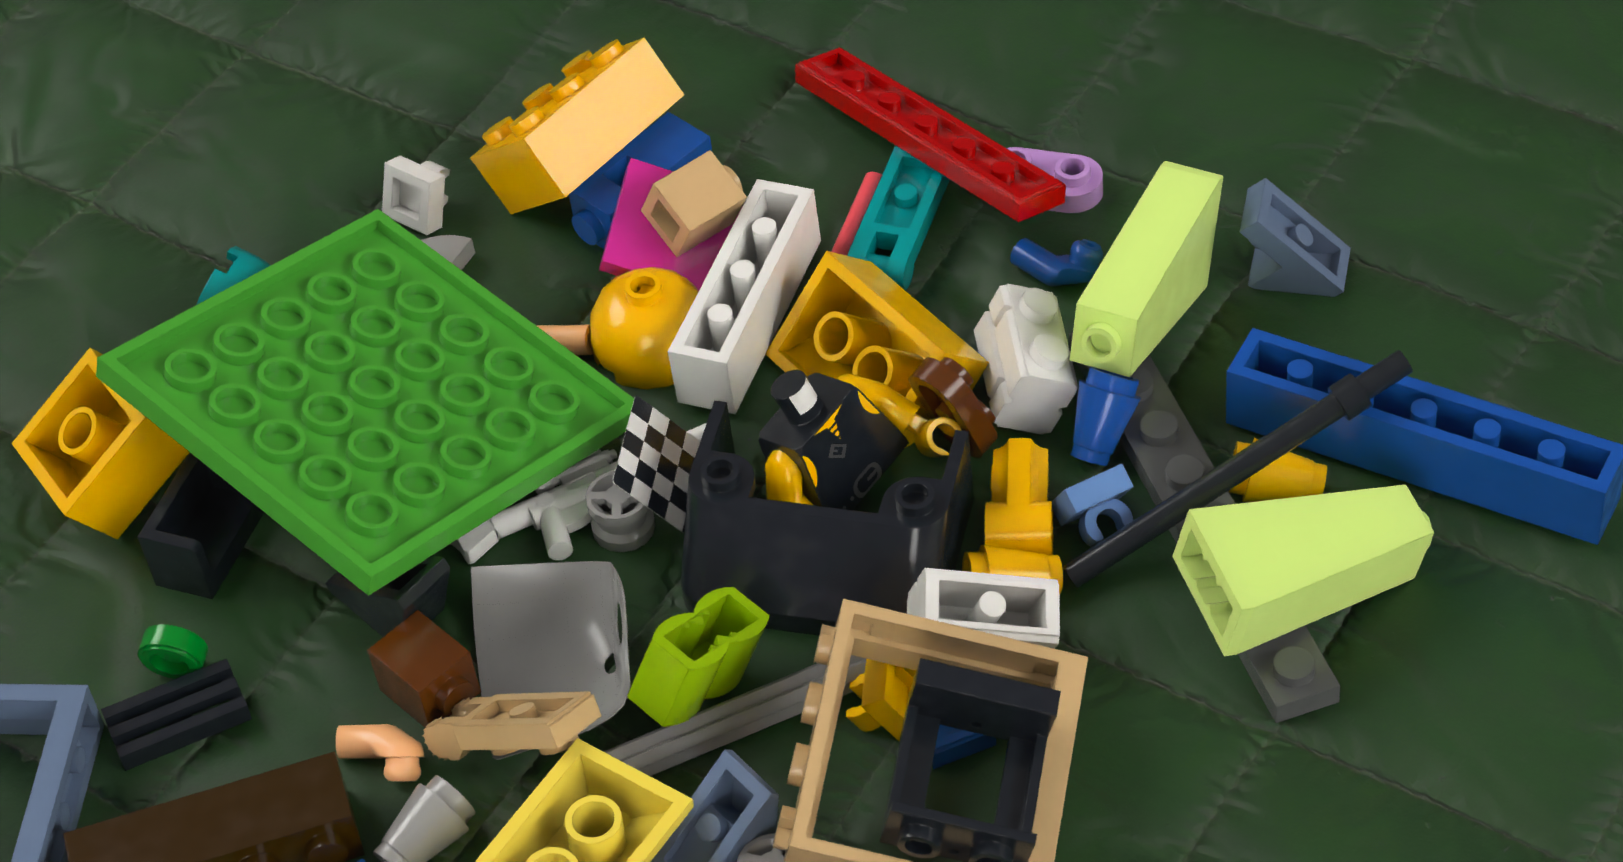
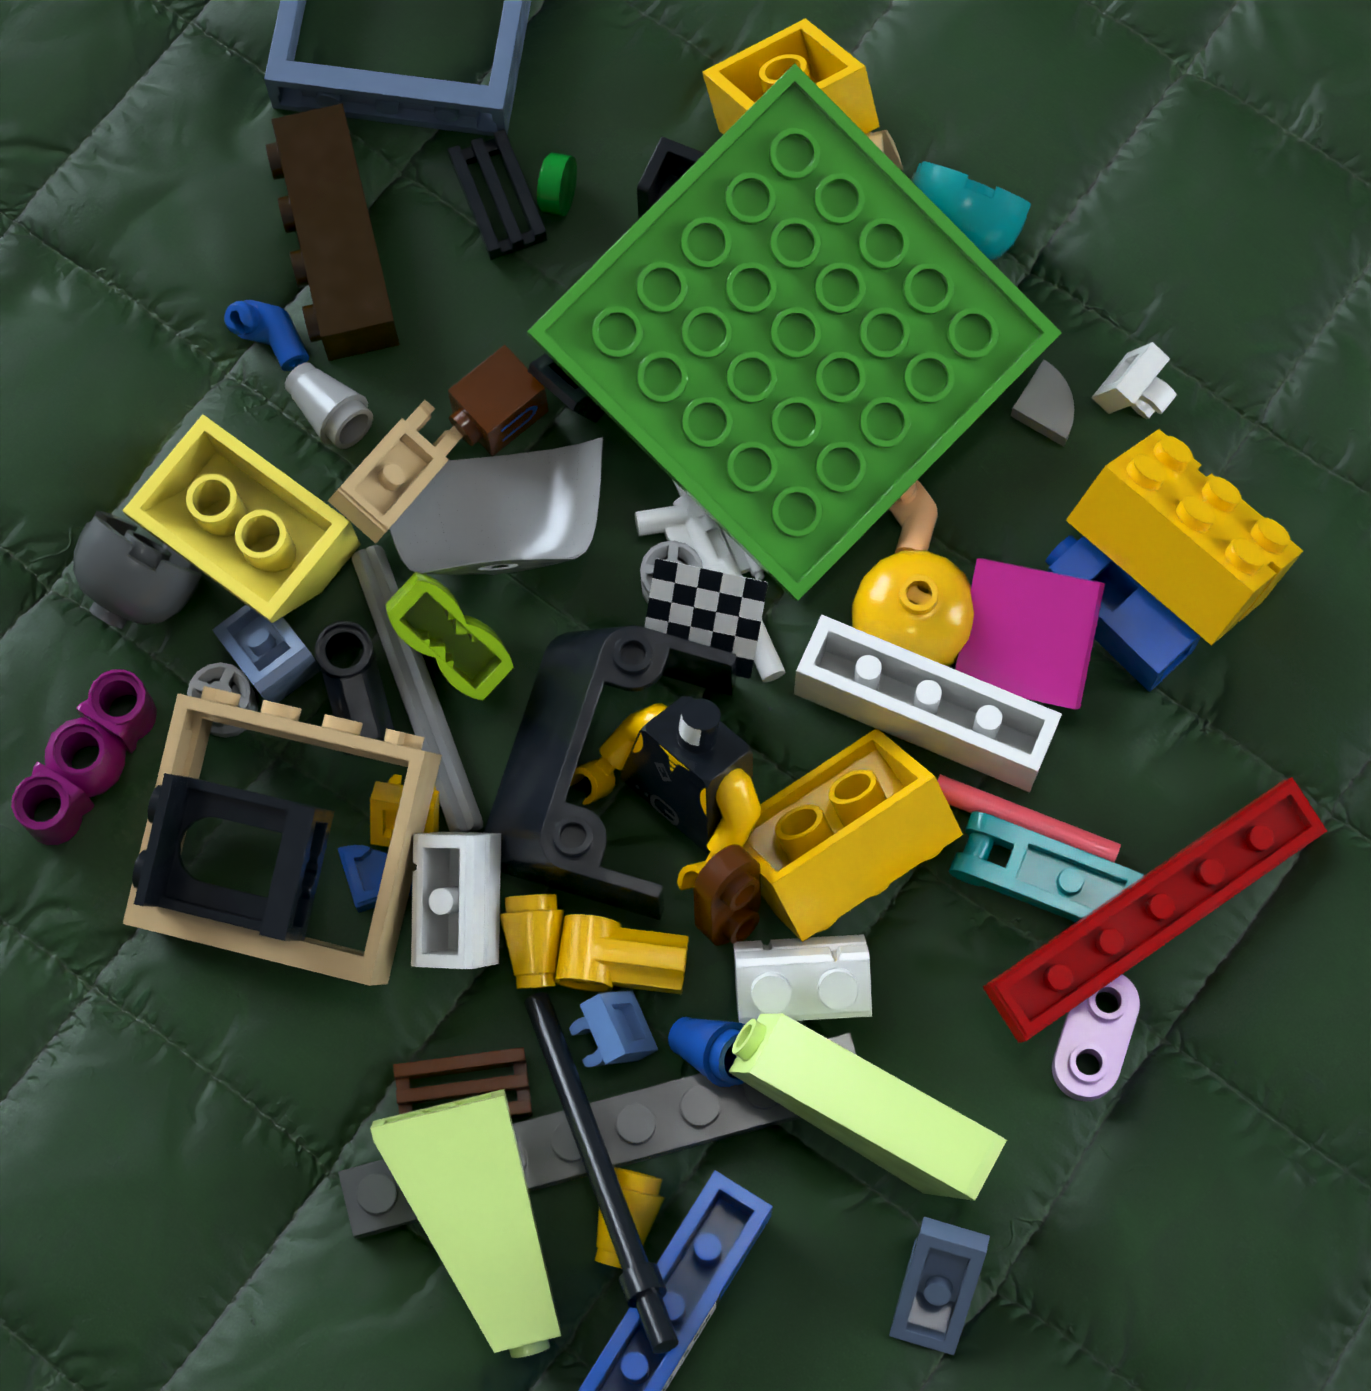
camera: 90 degrees right, 25 degrees up
light nougat arm [336,724,424,782] -> none
tan brick [641,150,747,257] -> none
blue arm [1010,238,1104,287] -> none
none -> black piece [315,621,395,756]
none -> reddish brown tile [393,1047,533,1119]

